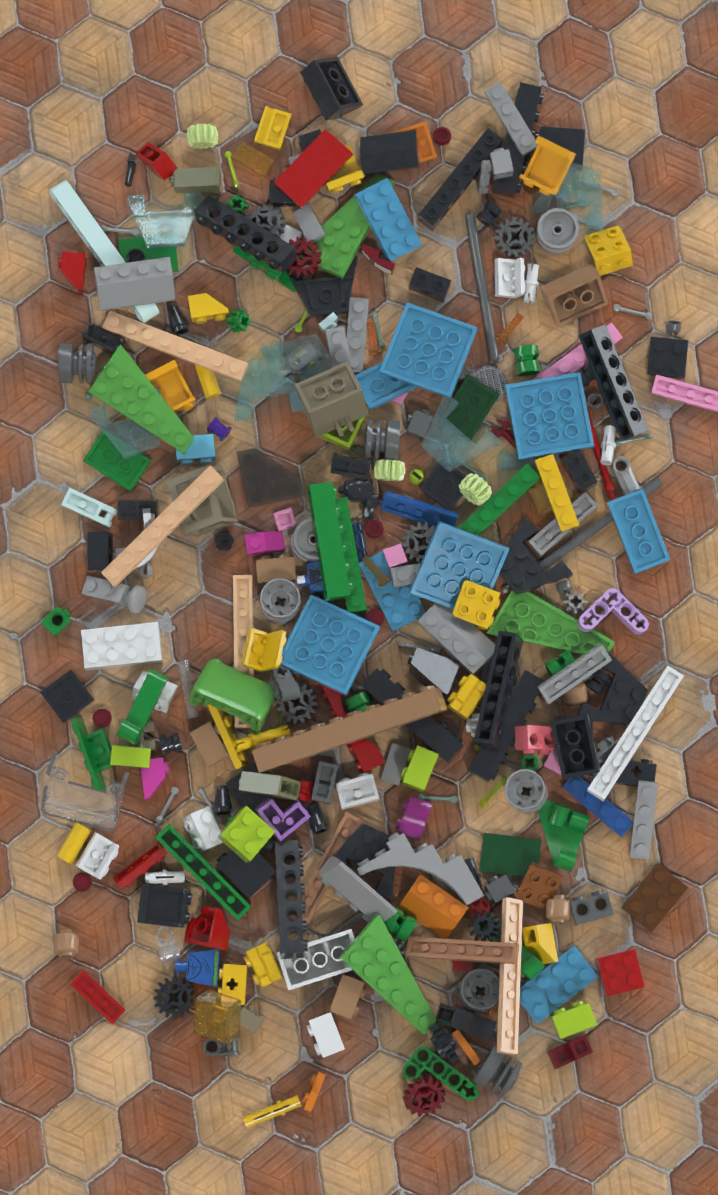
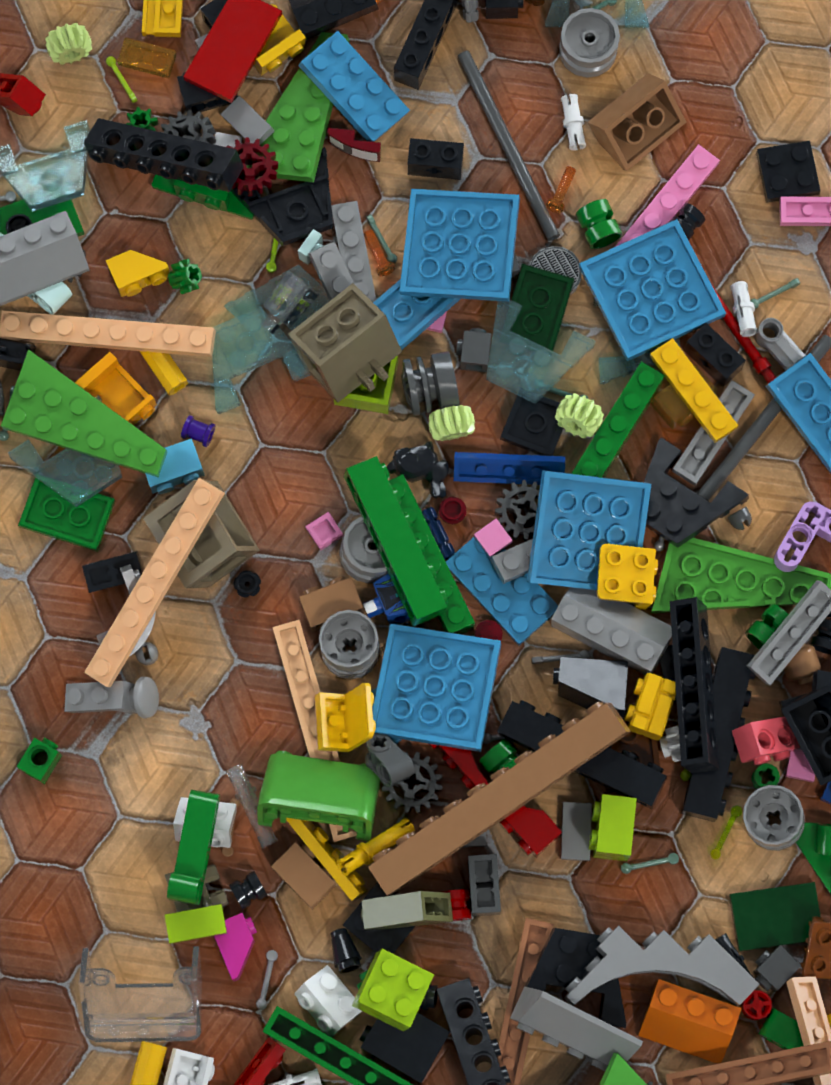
camera: 10 degrees left, 5 degrees down
black plate [40,670,95,723] -> none
light aqua plate [61,488,118,528] -> none
green bracket [72,717,116,791] -> none
white brick [81,622,163,671] -> none
black hinge [87,531,113,572] -> none
dark red plate [92,709,112,728] -> none
black cone [168,306,189,336] -> none
olive slope [171,167,221,195] -> none
light grey hinge [198,788,222,824] -> none
clear smoke plate [237,448,305,508] -> none
dark pink slope [244,531,286,557] -> none
medium lavender brick [254,798,311,841] -> none
black cone [307,804,328,834] -> none
black hinge [330,452,371,479] -> none
white bracket [336,773,380,810] -> none
clear orange piece [362,555,391,587] -> none
green wheel [385,907,418,942] -> none
magenta brick [396,796,432,841] -> none
lime hinge [409,469,424,485] -> none
black gear [468,910,501,942] -> none
black wheel [476,201,502,228] -> none
dark red bar [491,419,517,450] -> none
dark grey gear [494,217,536,259] -> none
white bracket [495,258,526,299] -> none
light grey gear [563,590,587,615] -> none
black brick [578,325,648,441] -> none
yellow bracket [584,226,633,276] -> none
dark grey hinge [588,393,603,410] -> none
light grey hinge [613,304,652,319] -> none
dark grey hinge [666,320,681,335] -> none

